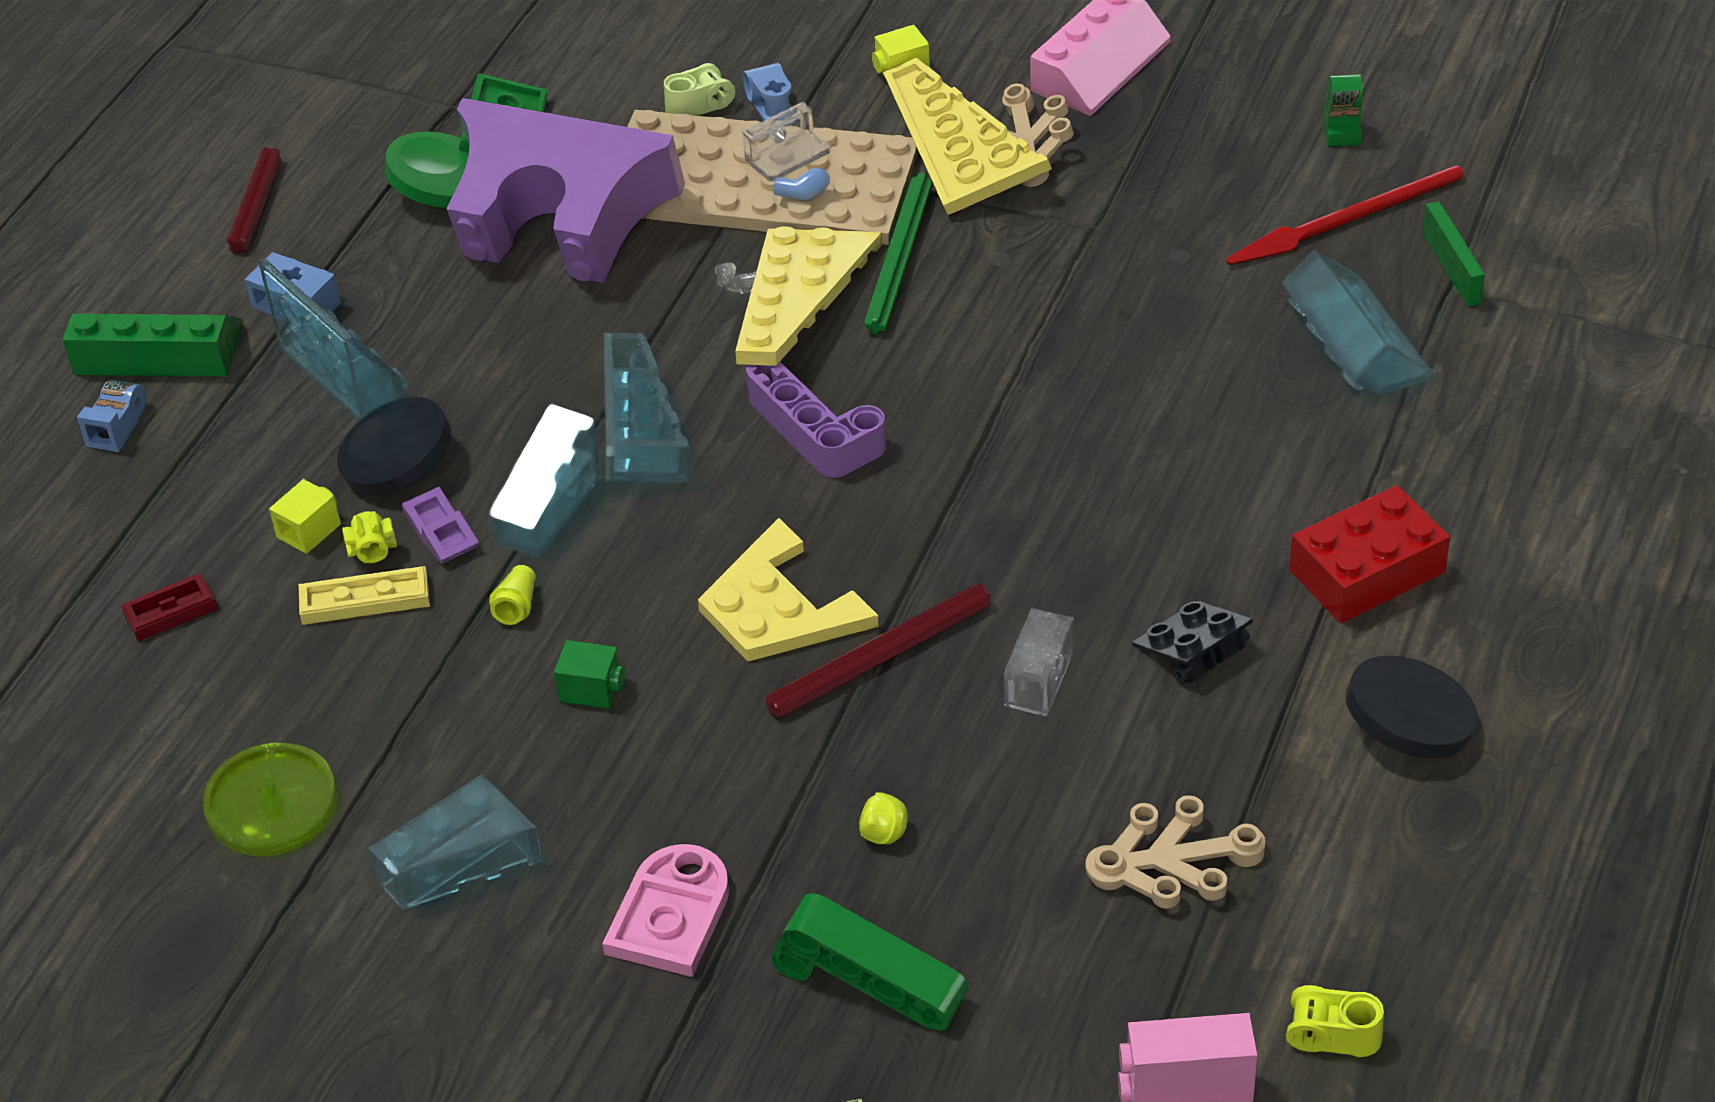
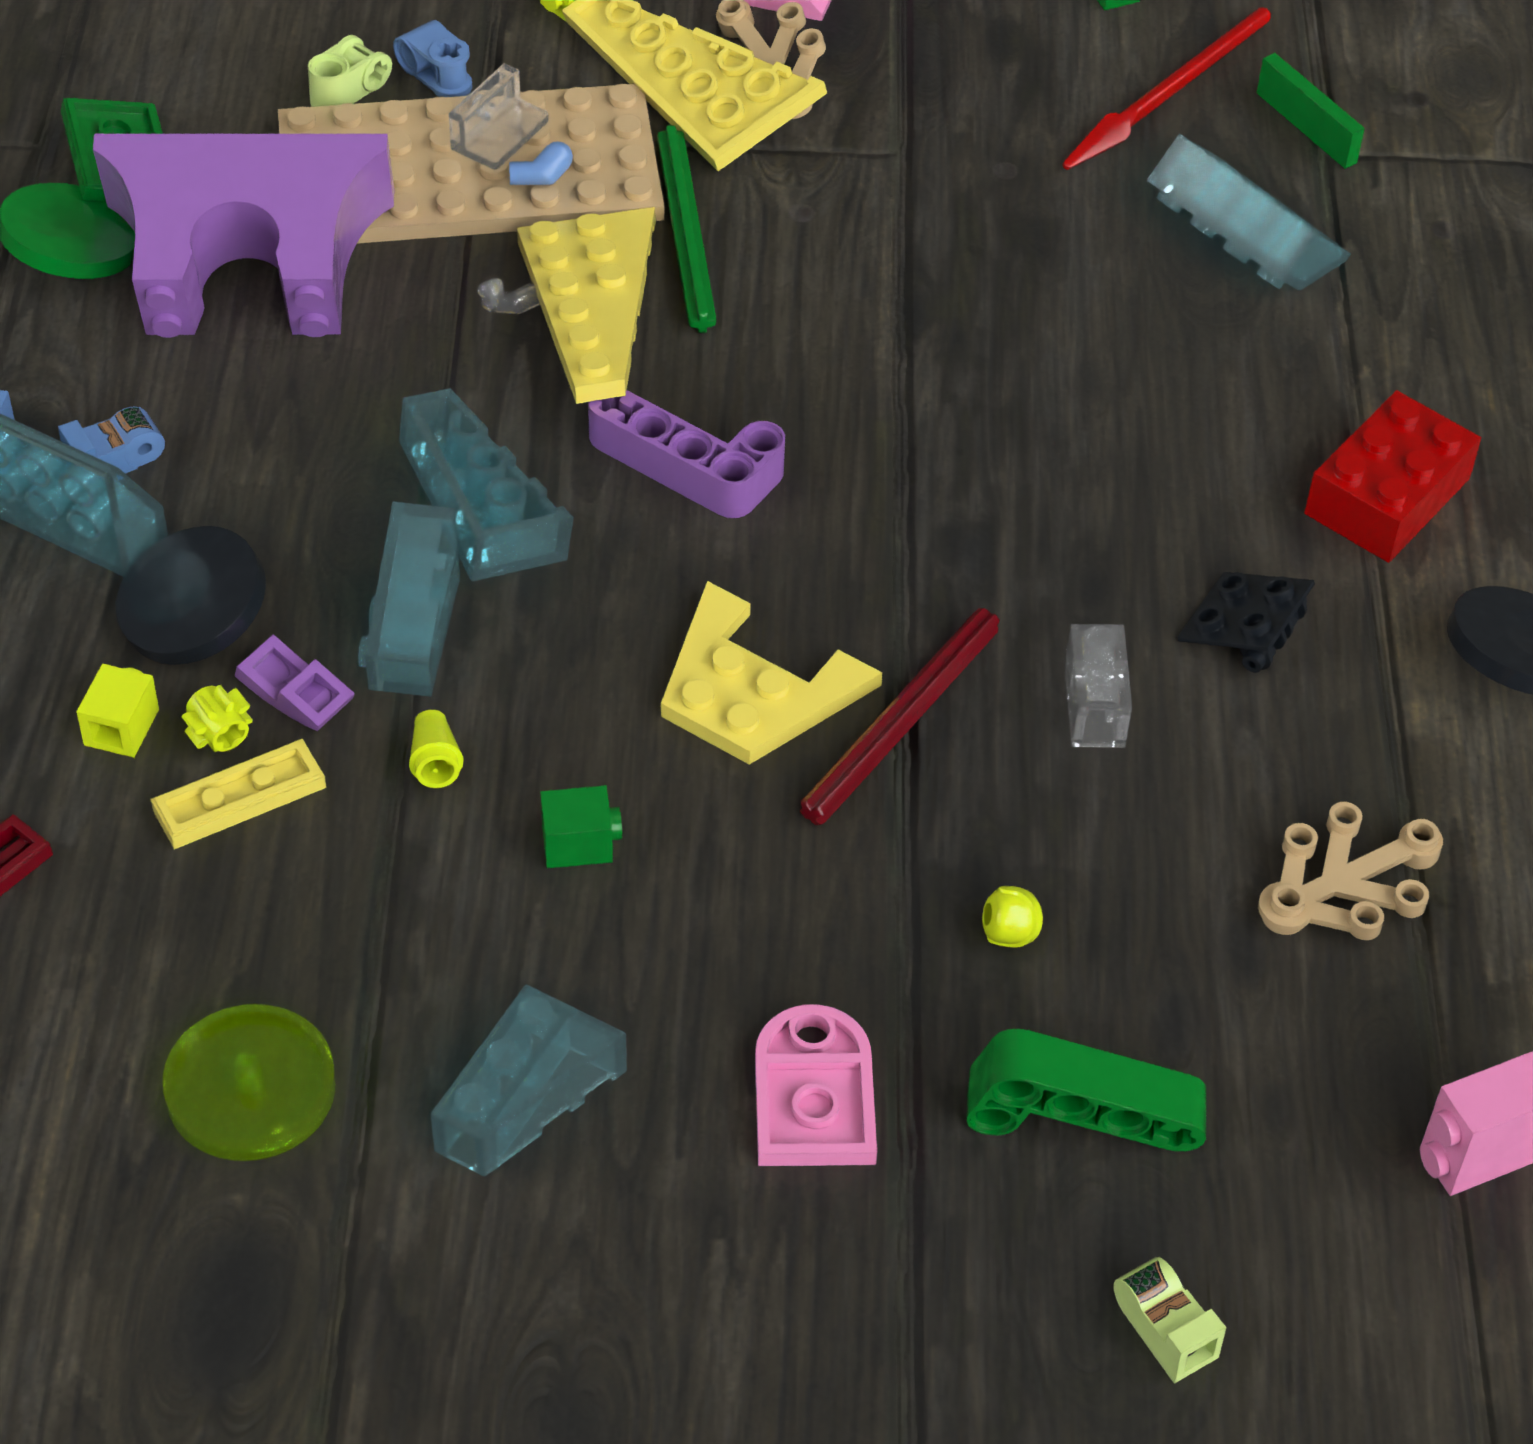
camera: 25 degrees left, 5 degrees up
none -> medium blue leg [58,406,165,490]

